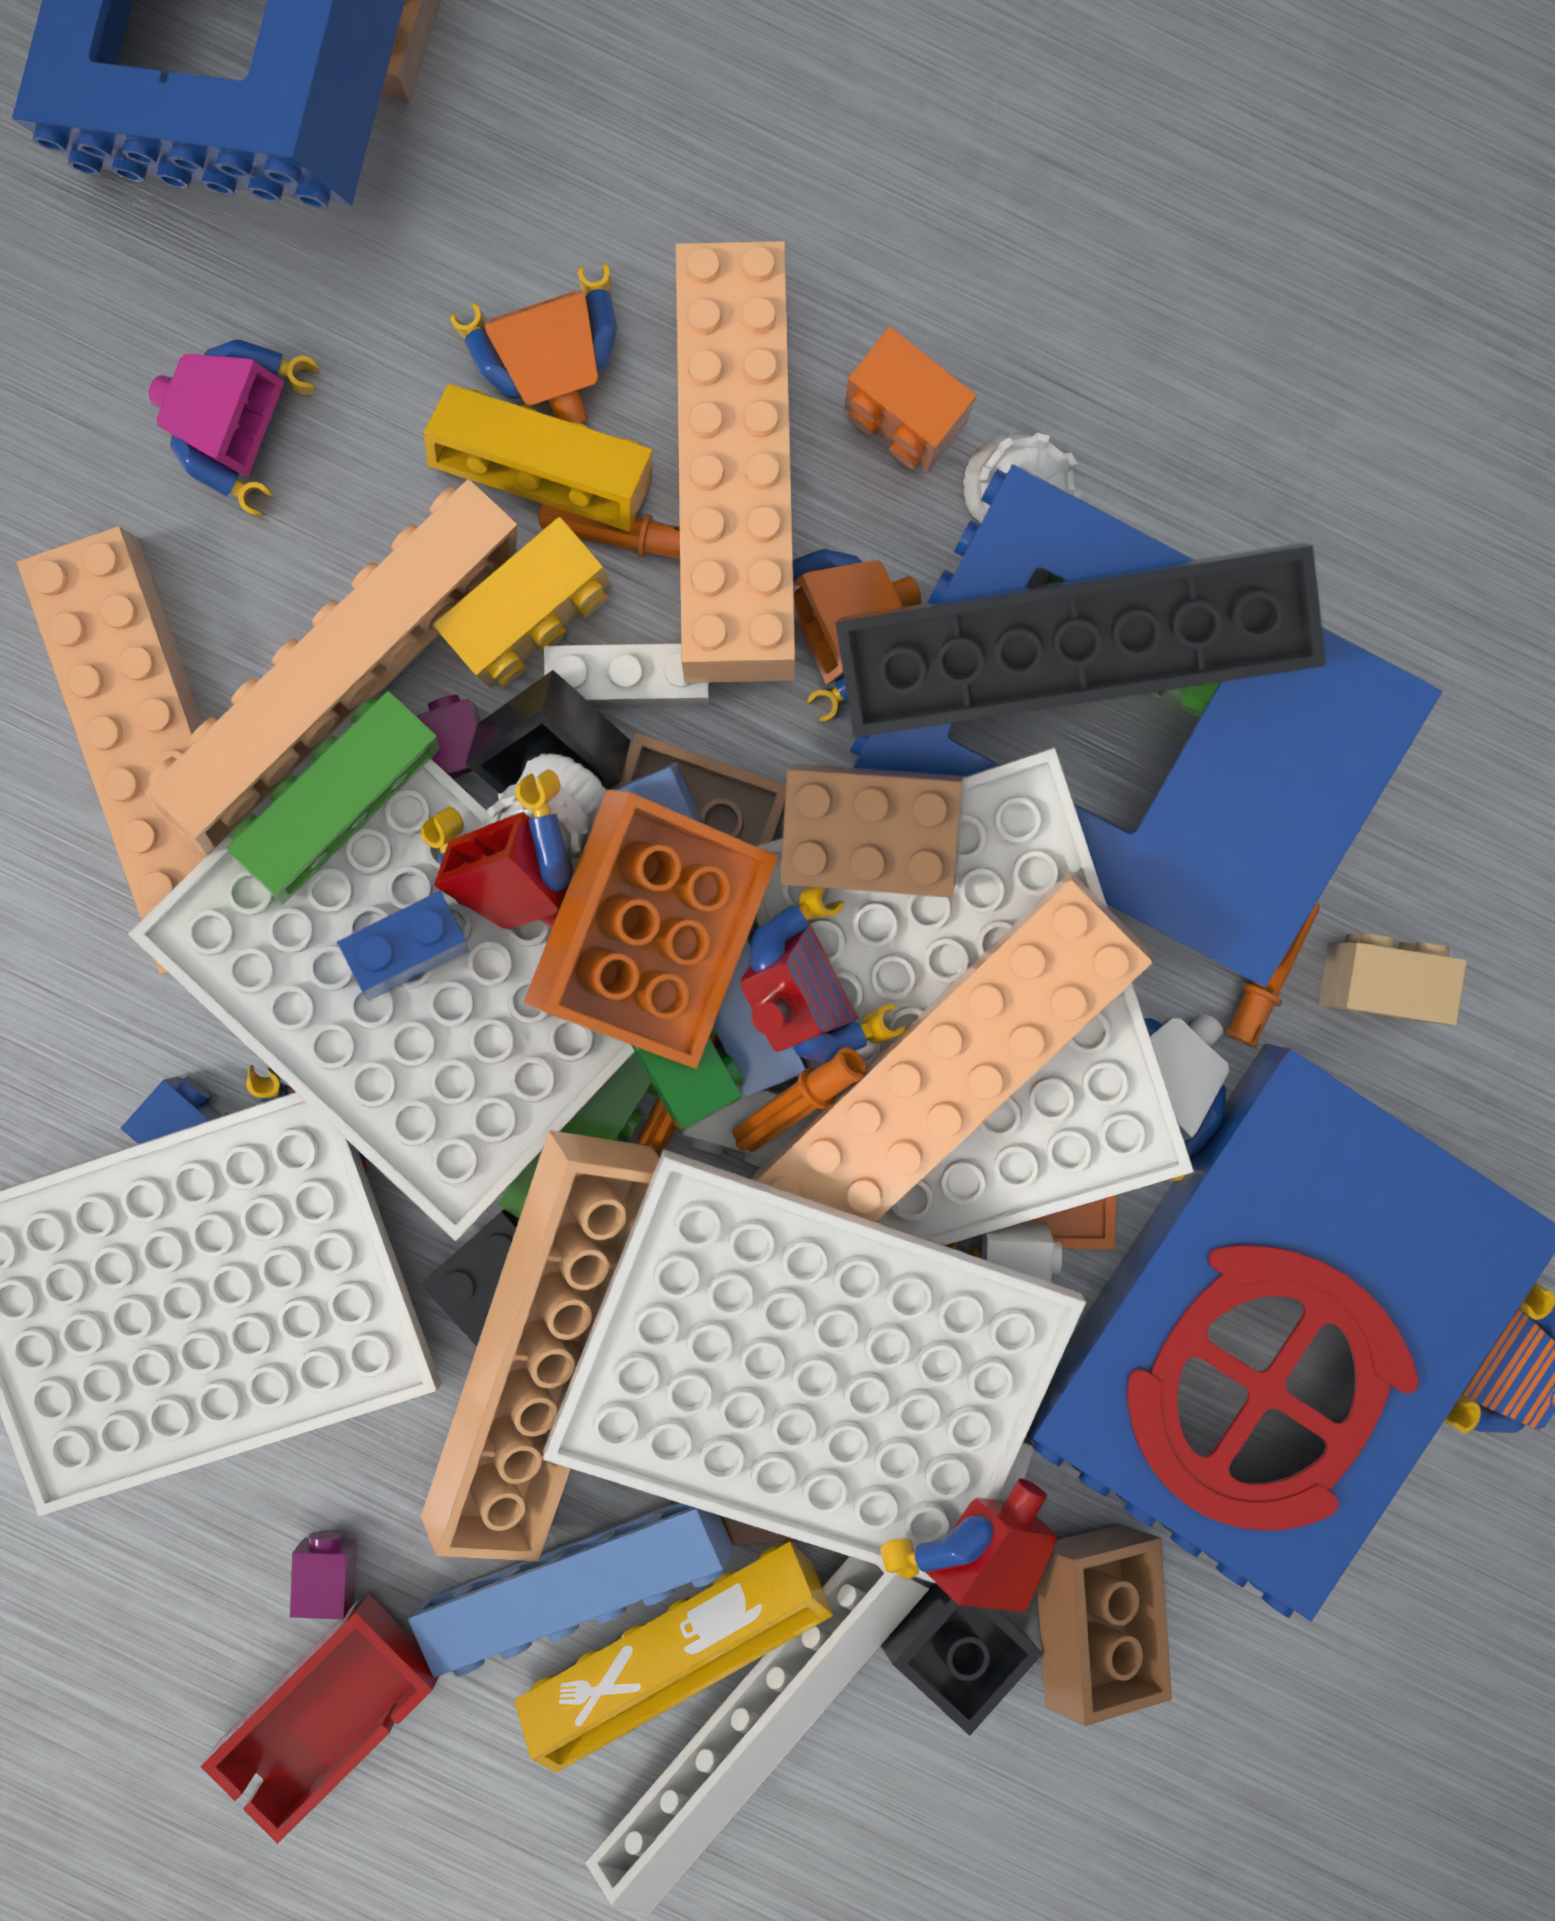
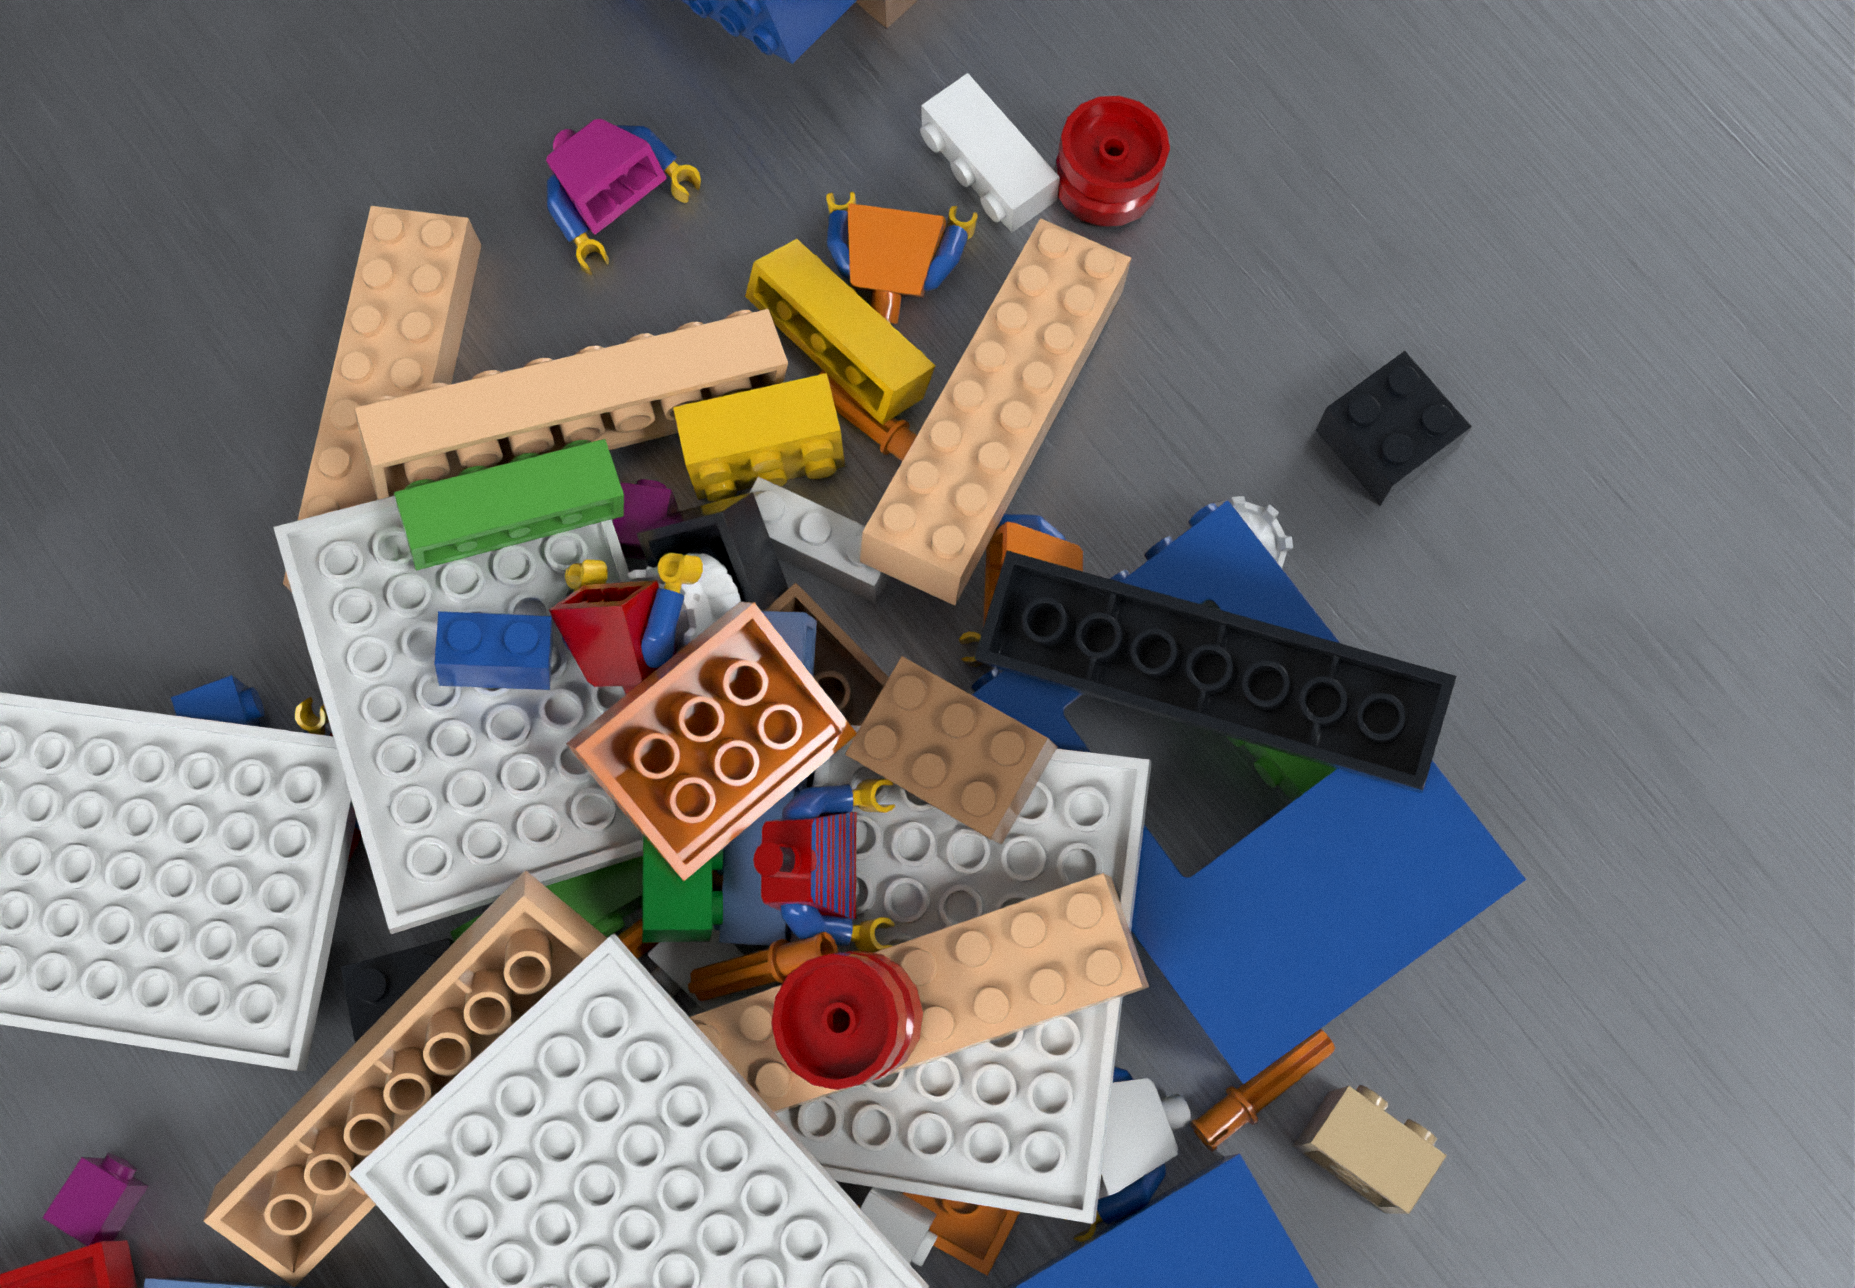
camera: 25 degrees right, 15 degrees down
orange brick [844,326,977,473] -> none
none -> red wheel [771,950,923,1090]
none -> white brick [920,73,1060,233]
none -> red wheel [1054,96,1170,226]
none -> black brick [1316,351,1472,506]

